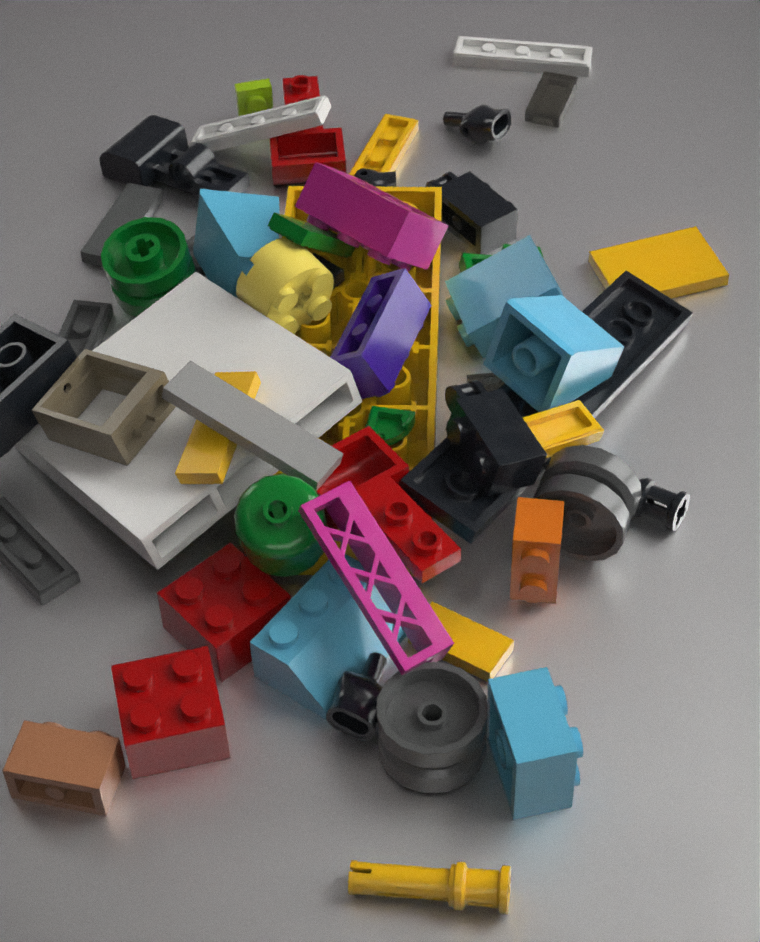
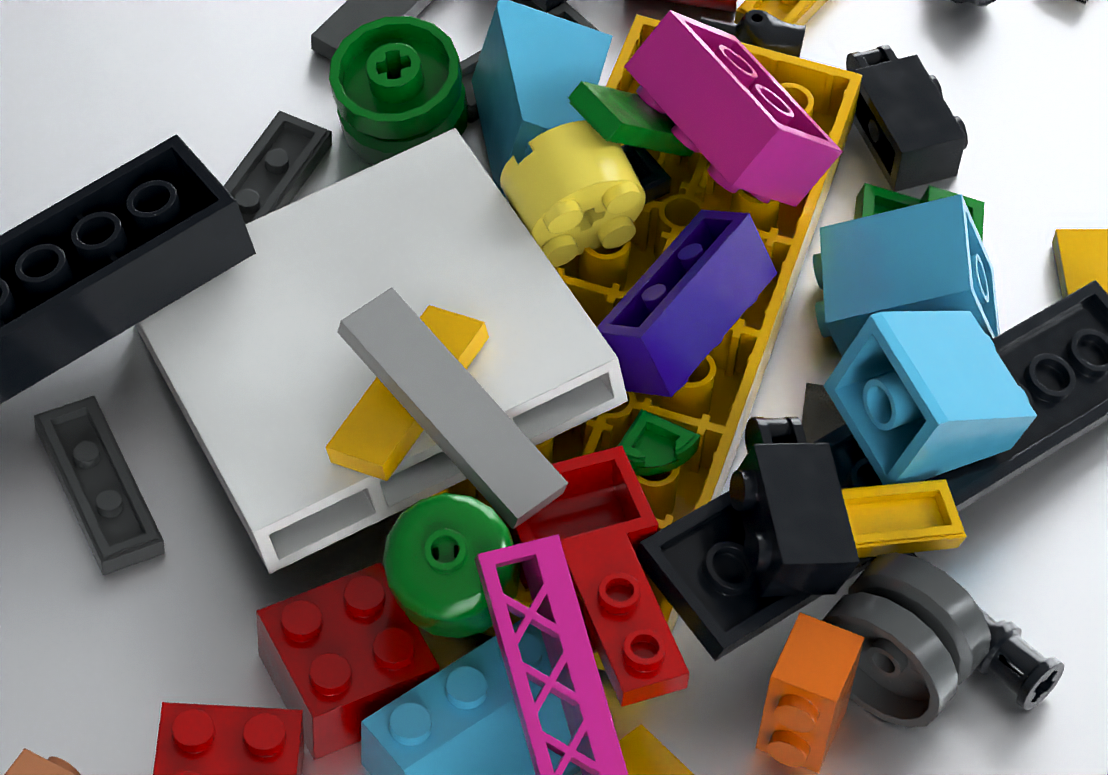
camera: 10 degrees right, 5 degrees up
dark tan window [32,349,176,466] -> none

